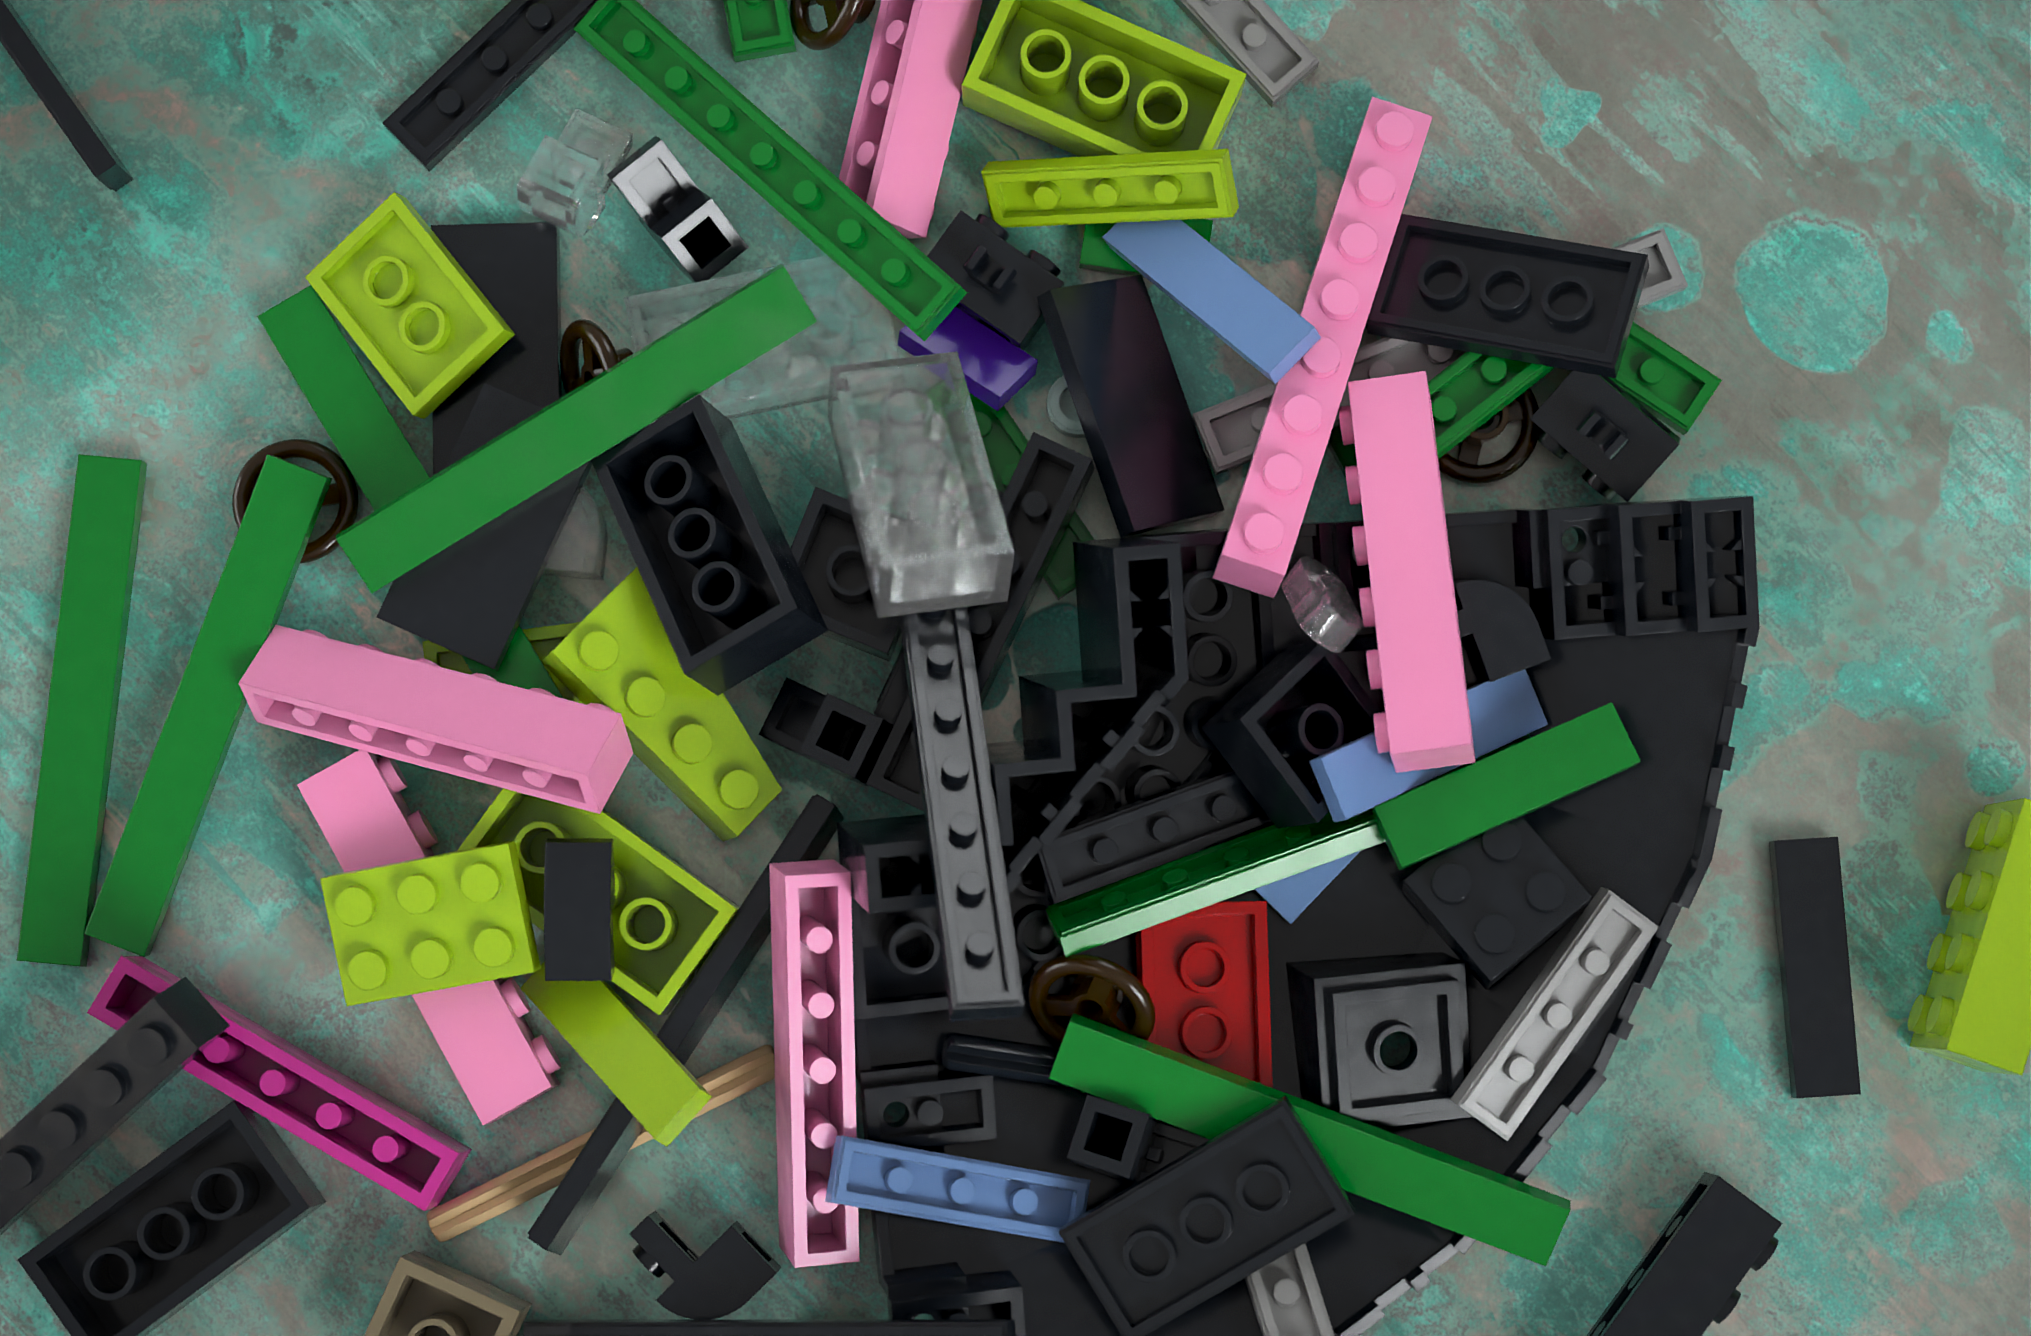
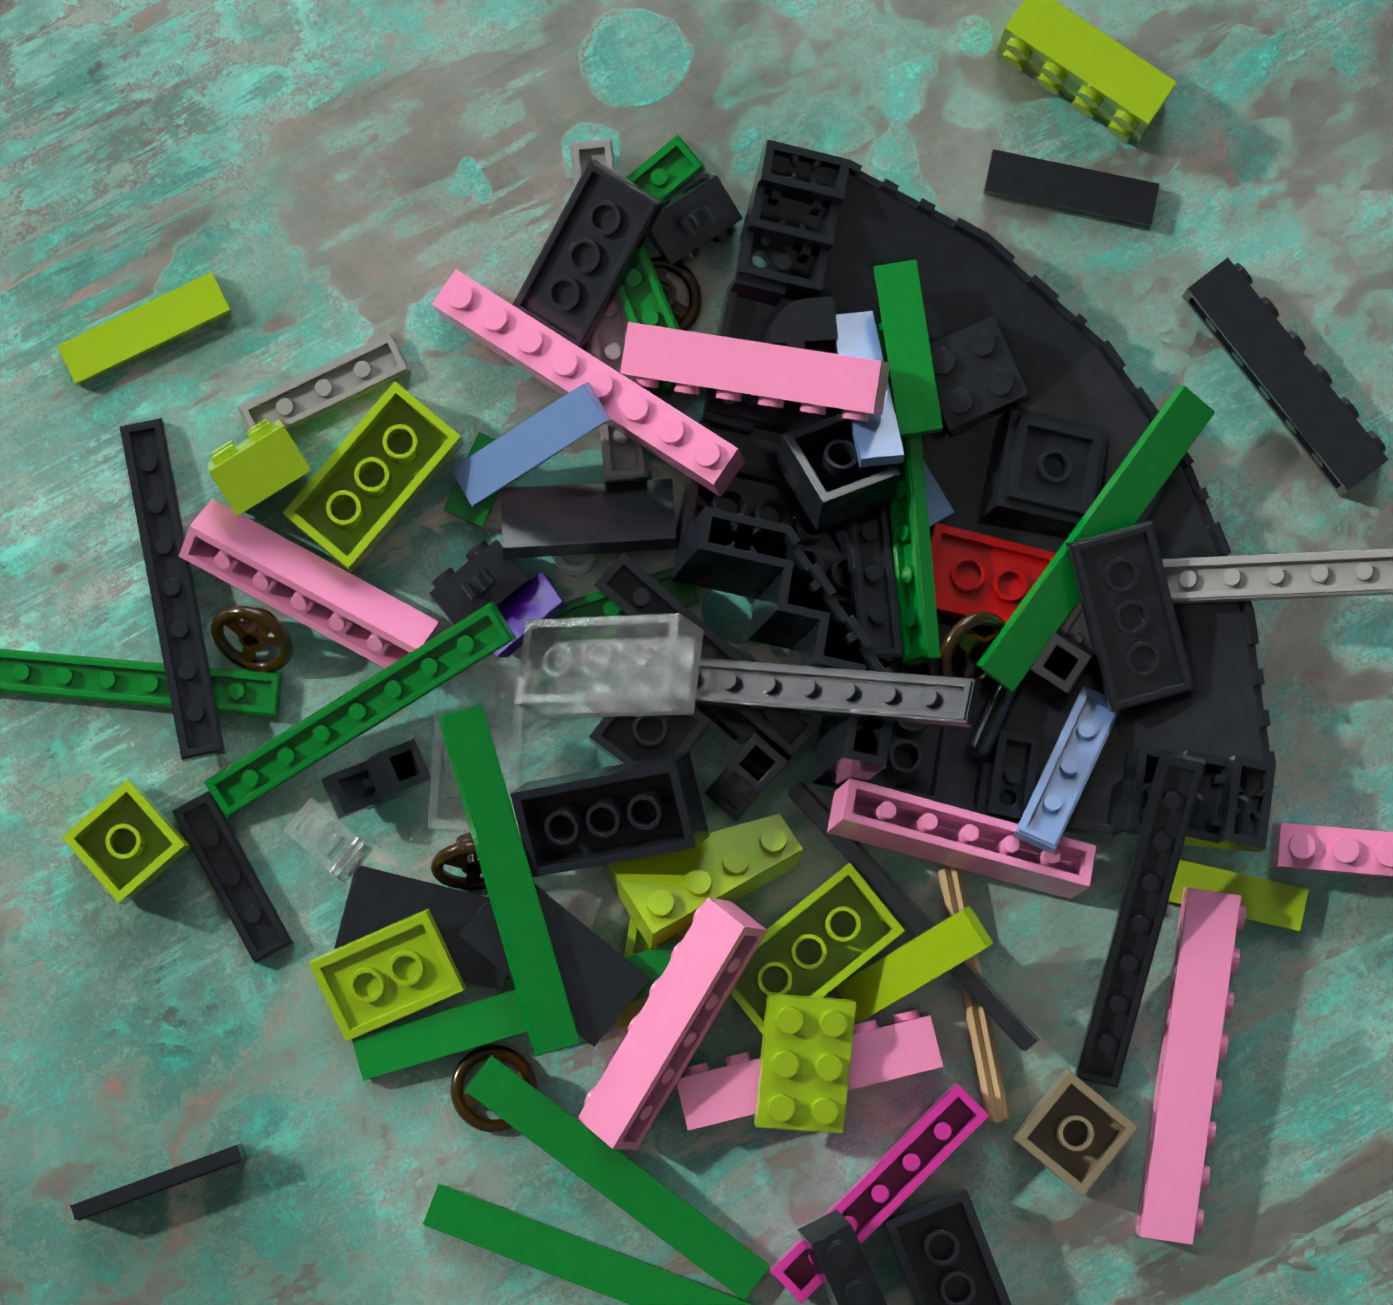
camera: 80 degrees left, 0 degrees up
black slope [544,838,616,981] -> none
black brick [630,1211,781,1320] -> none
lime tile [981,149,1239,228] -> none
clear beam [1281,556,1363,653] -> none
light grey tile [1450,887,1659,1141] -> none

